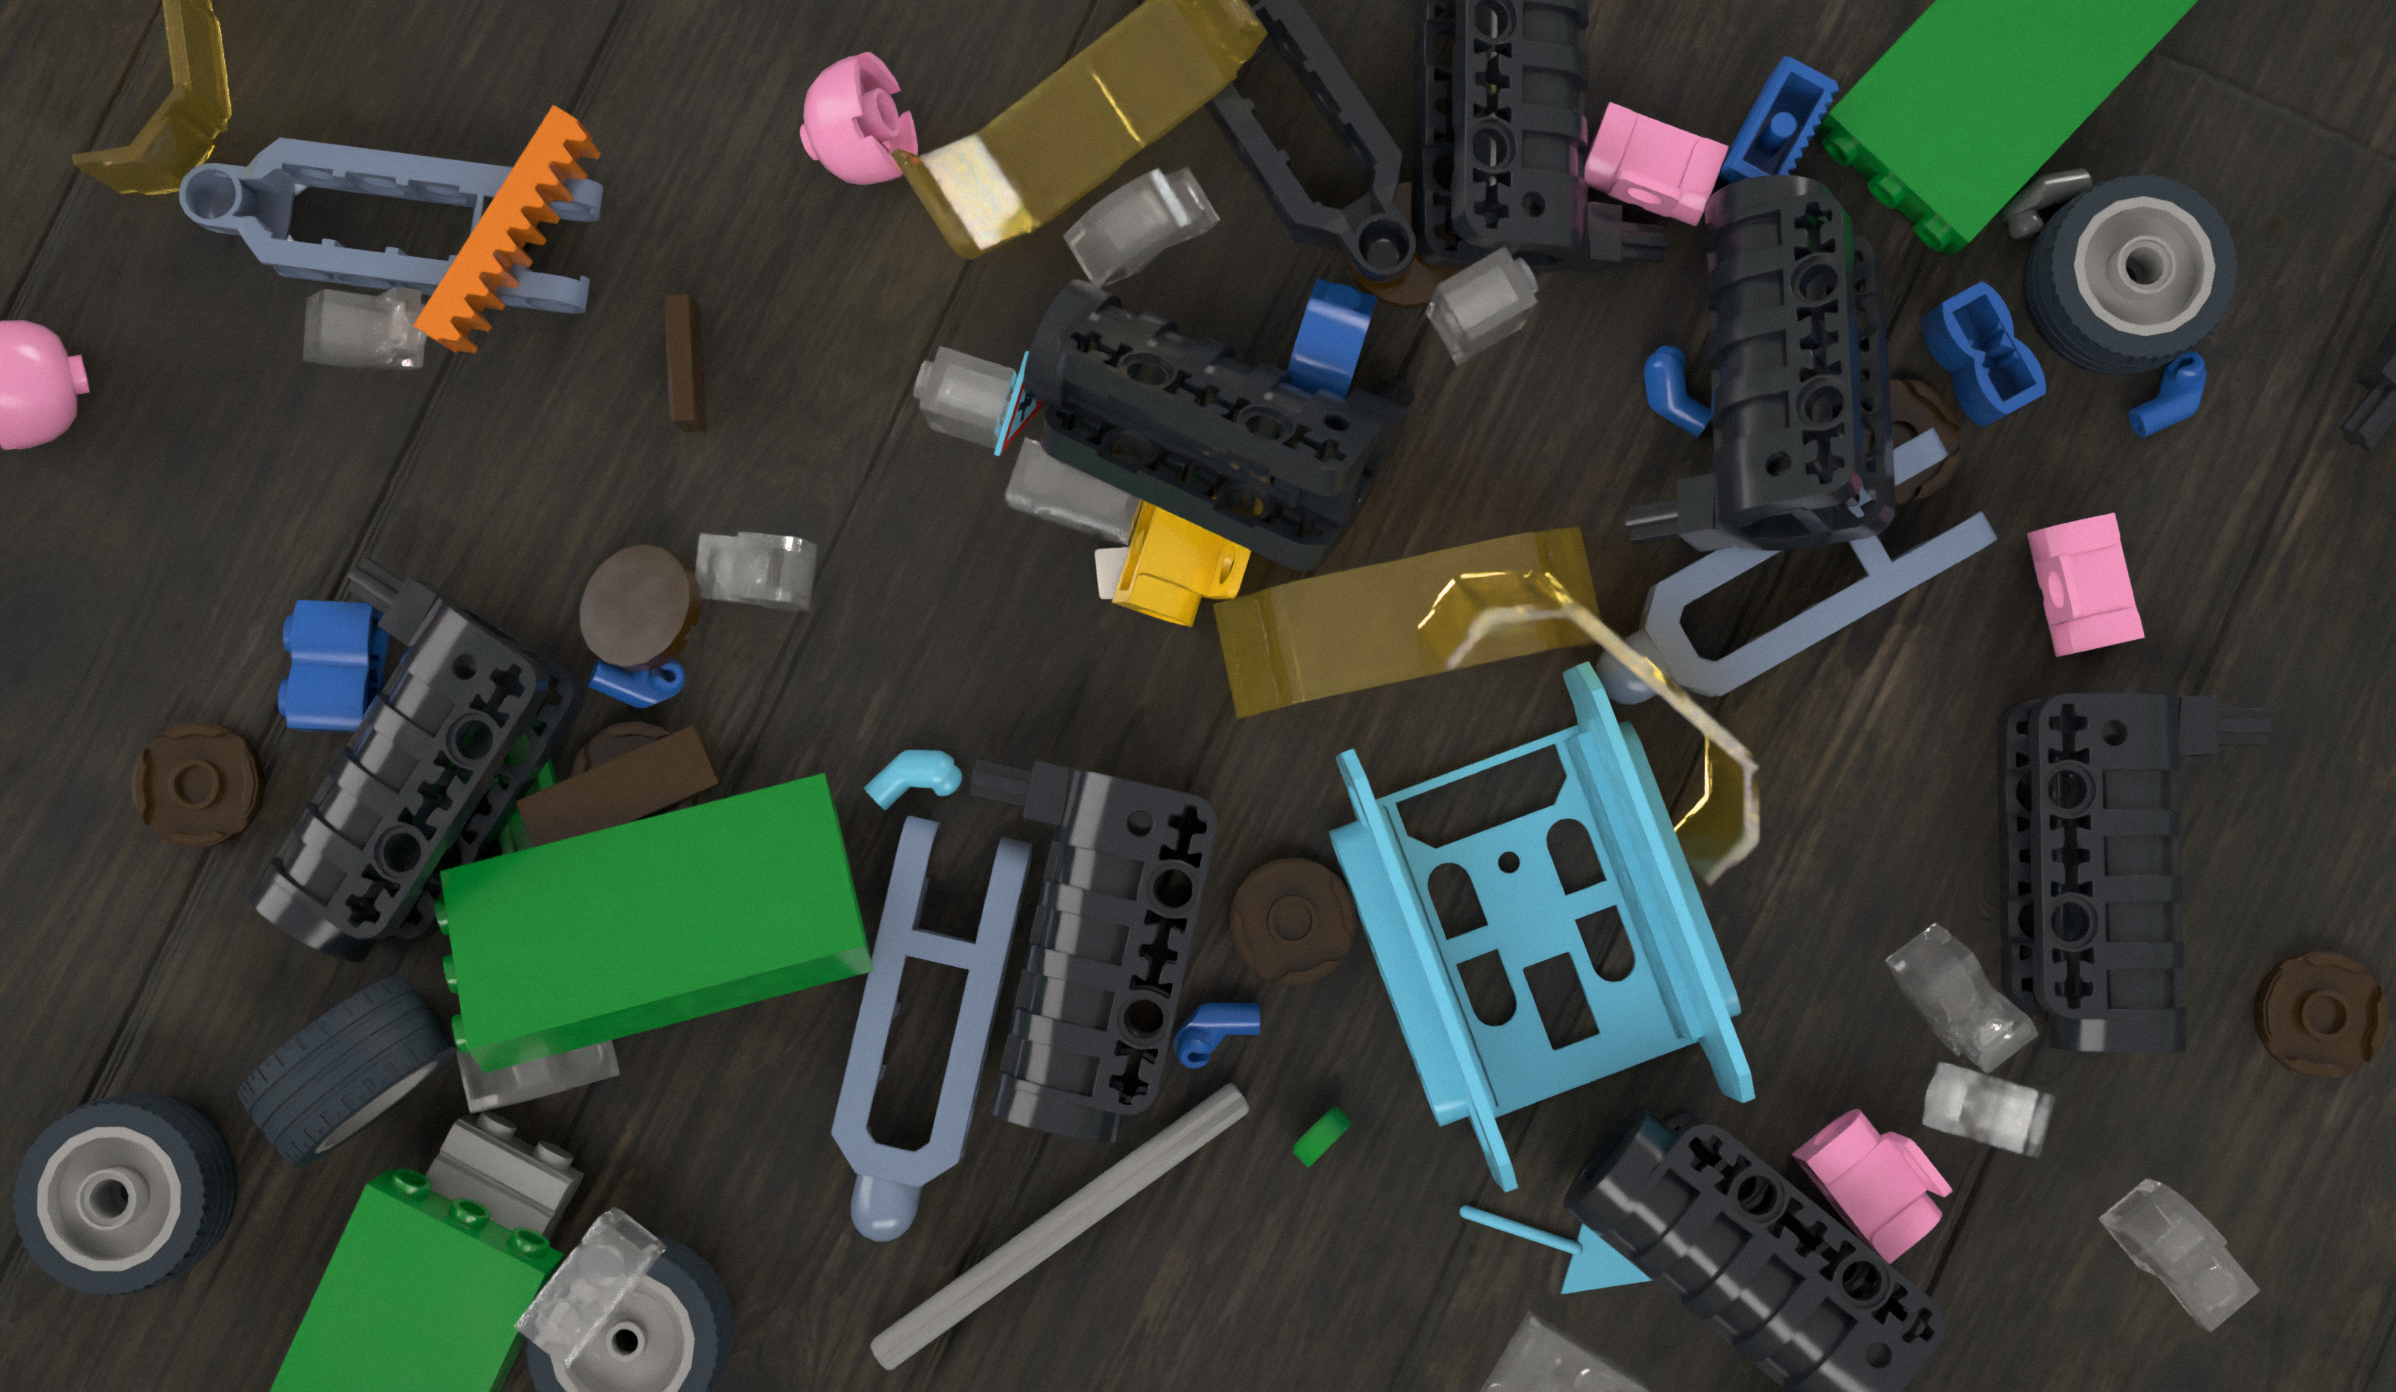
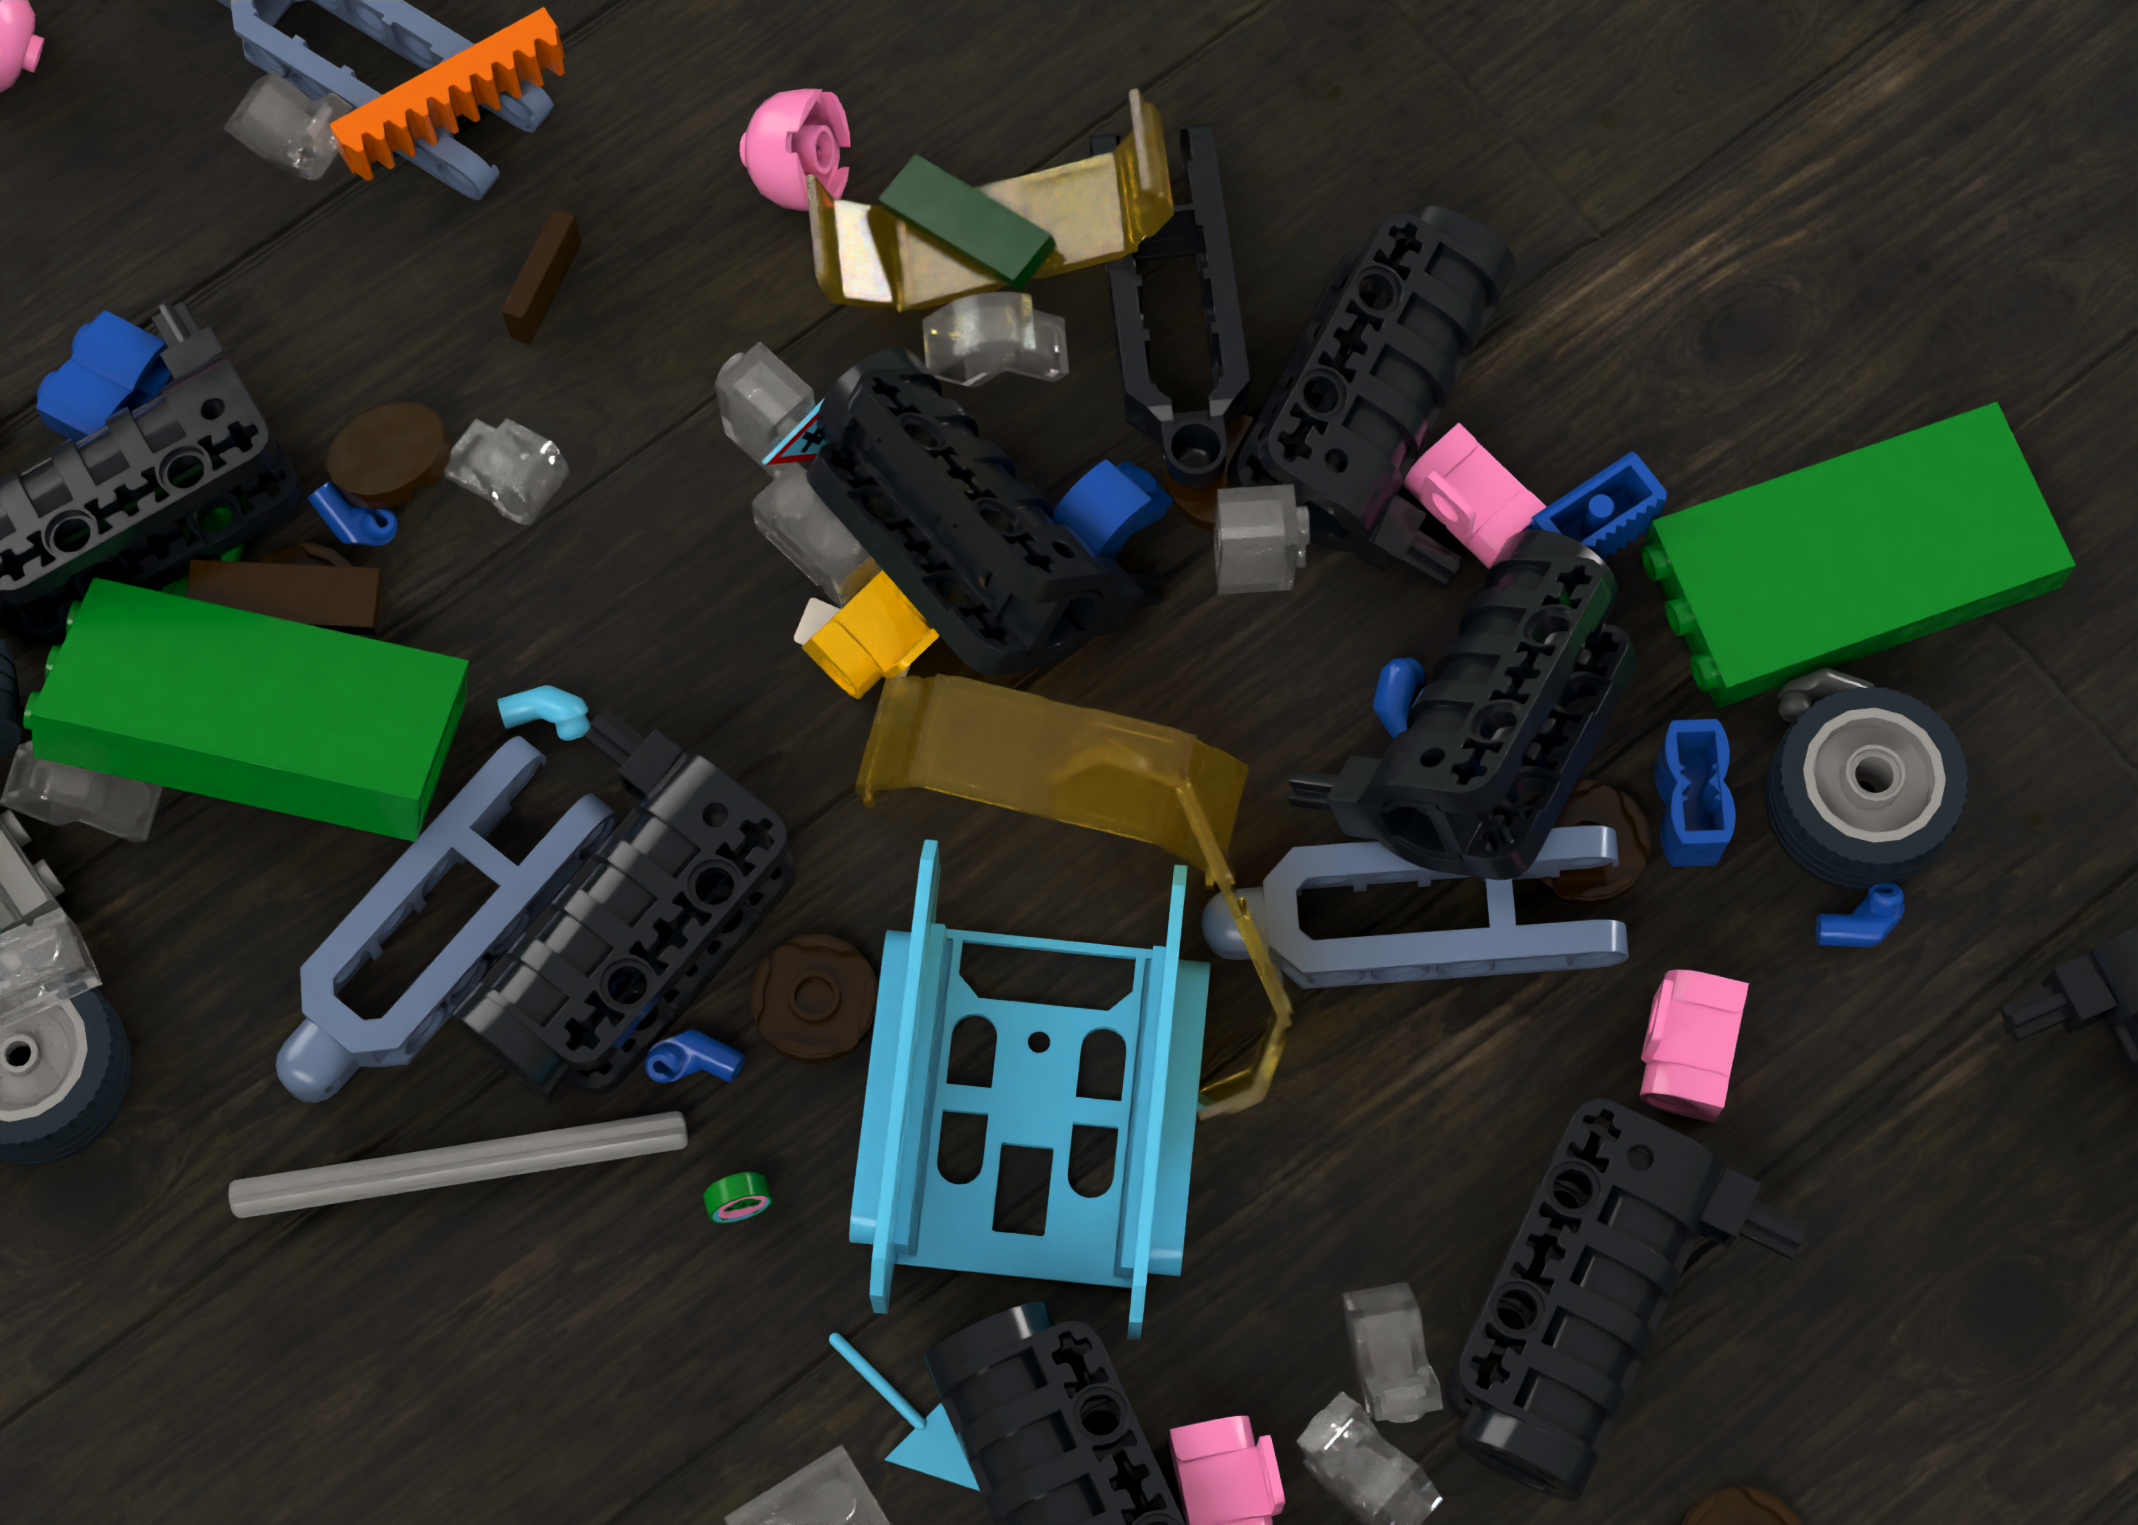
camera: 30 degrees right, 15 degrees down
none -> dark green tile [878,154,1057,291]

